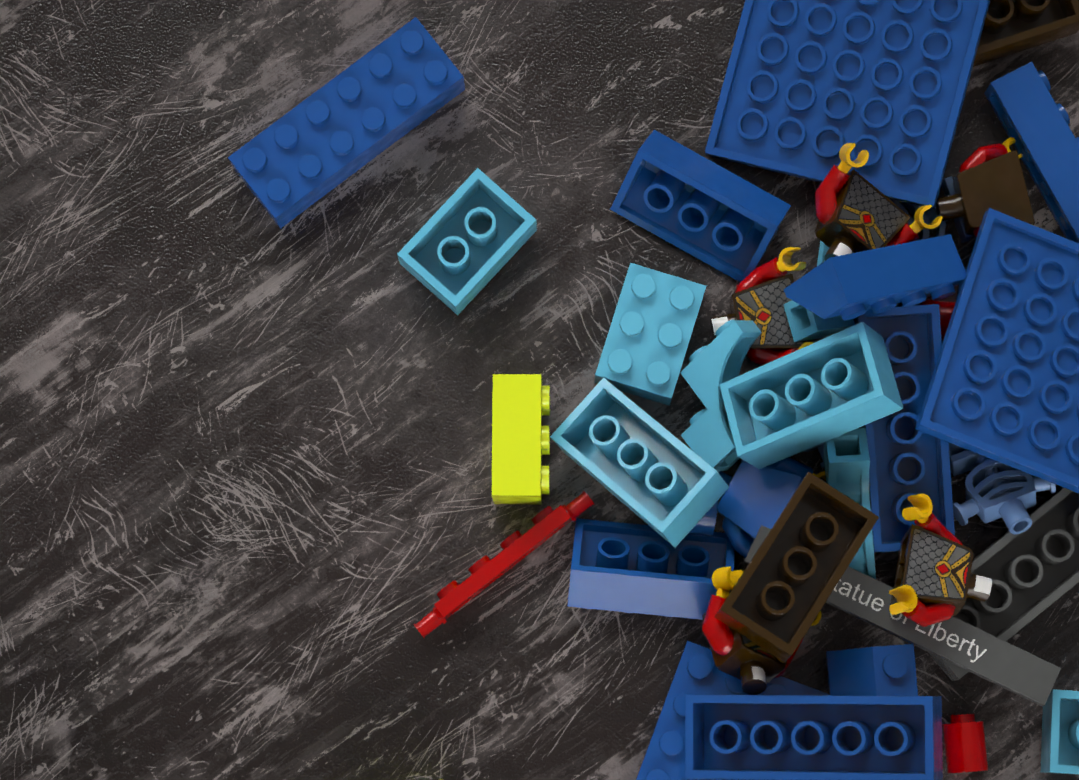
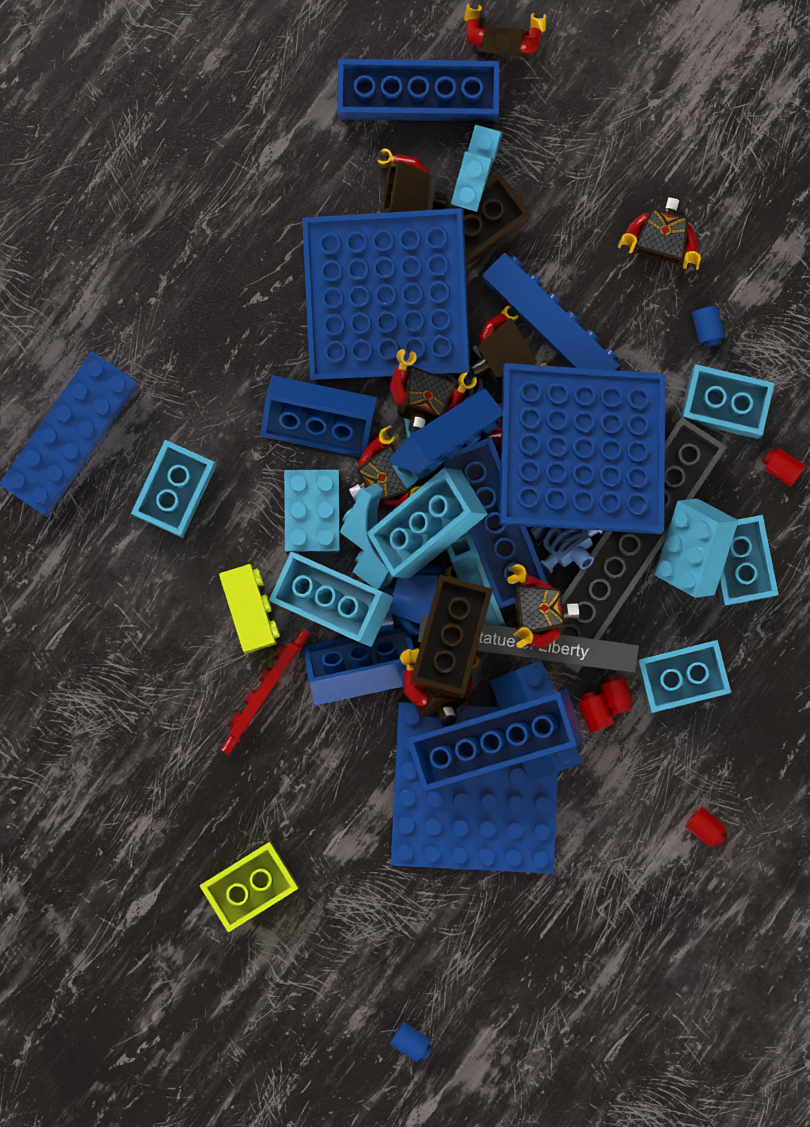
camera: 25 degrees left, 5 degrees up
none -> red brick [600,673,633,715]

